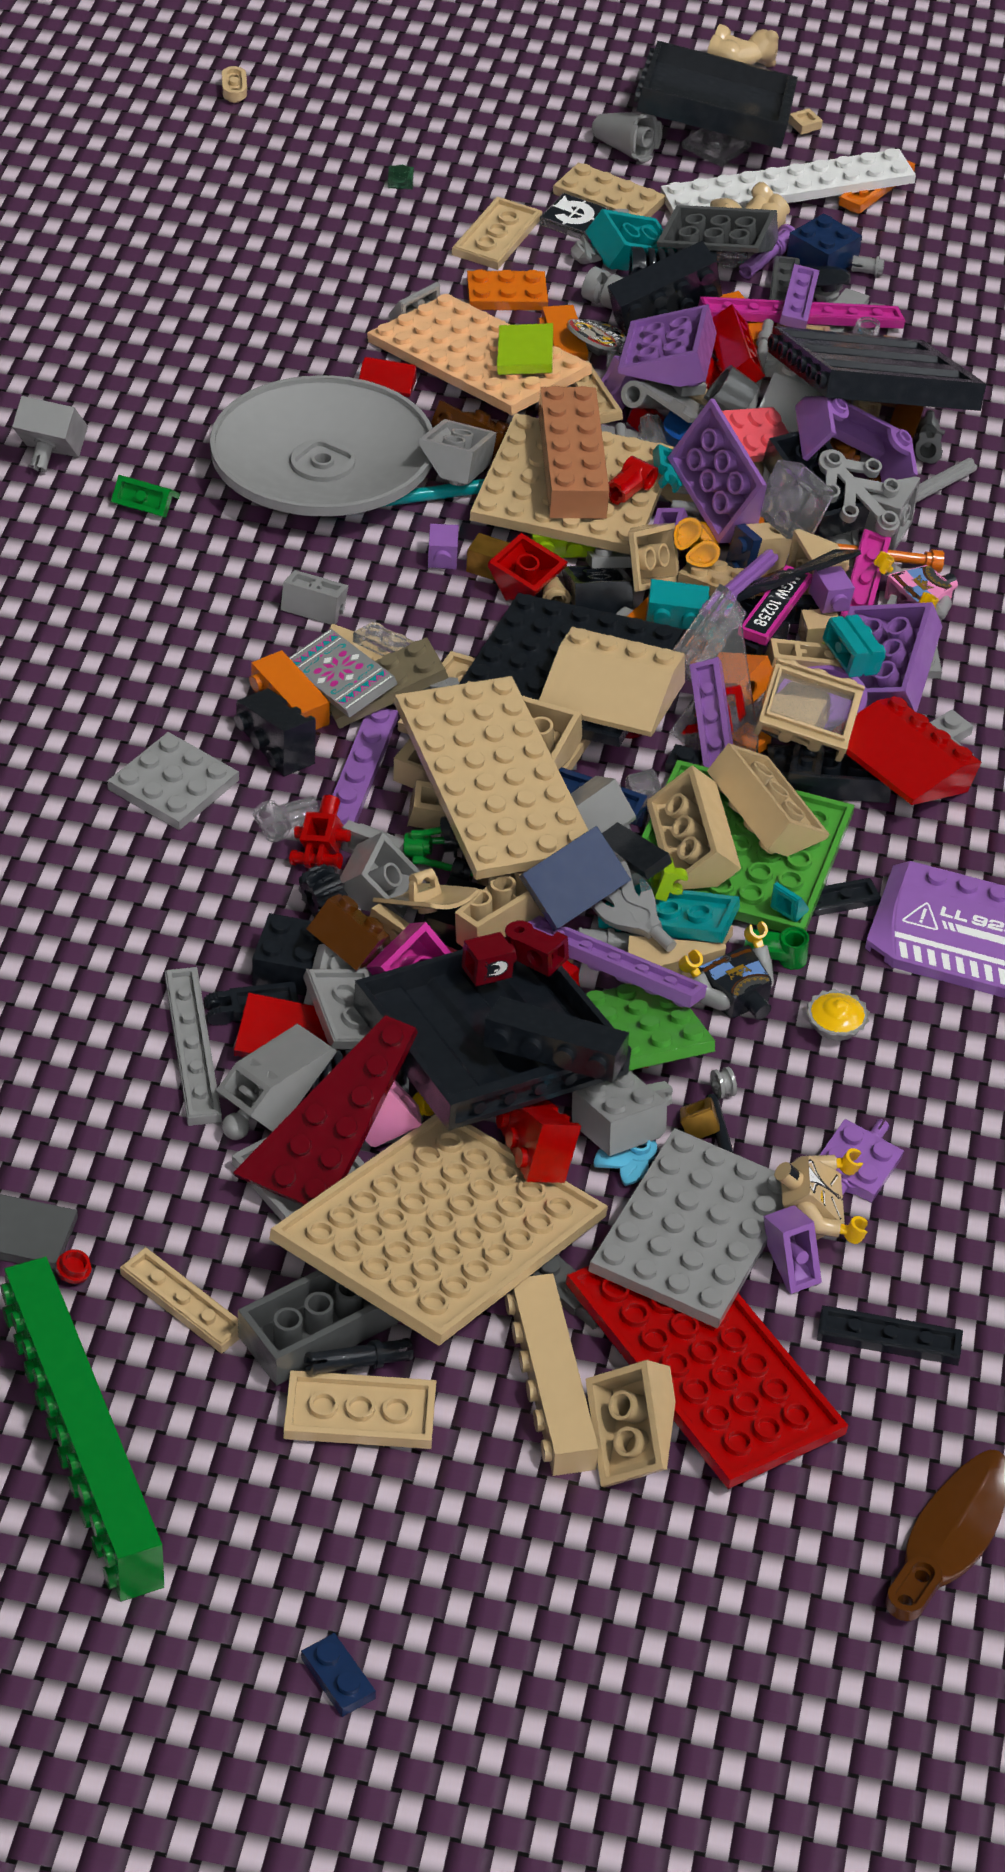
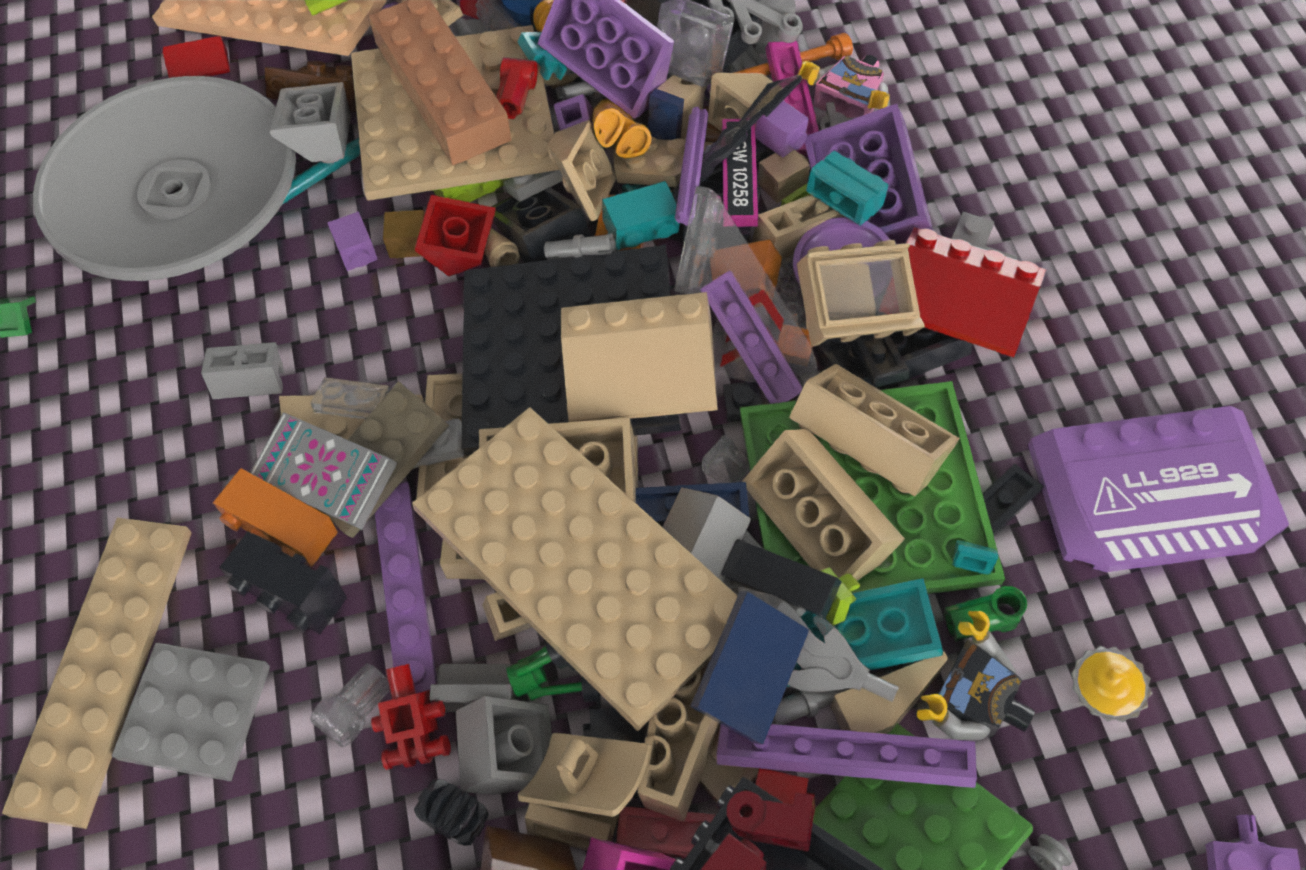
camera: 20 degrees left, 15 degrees up
none -> tan plate [2,518,192,829]
none -> light grey pin [544,233,616,260]

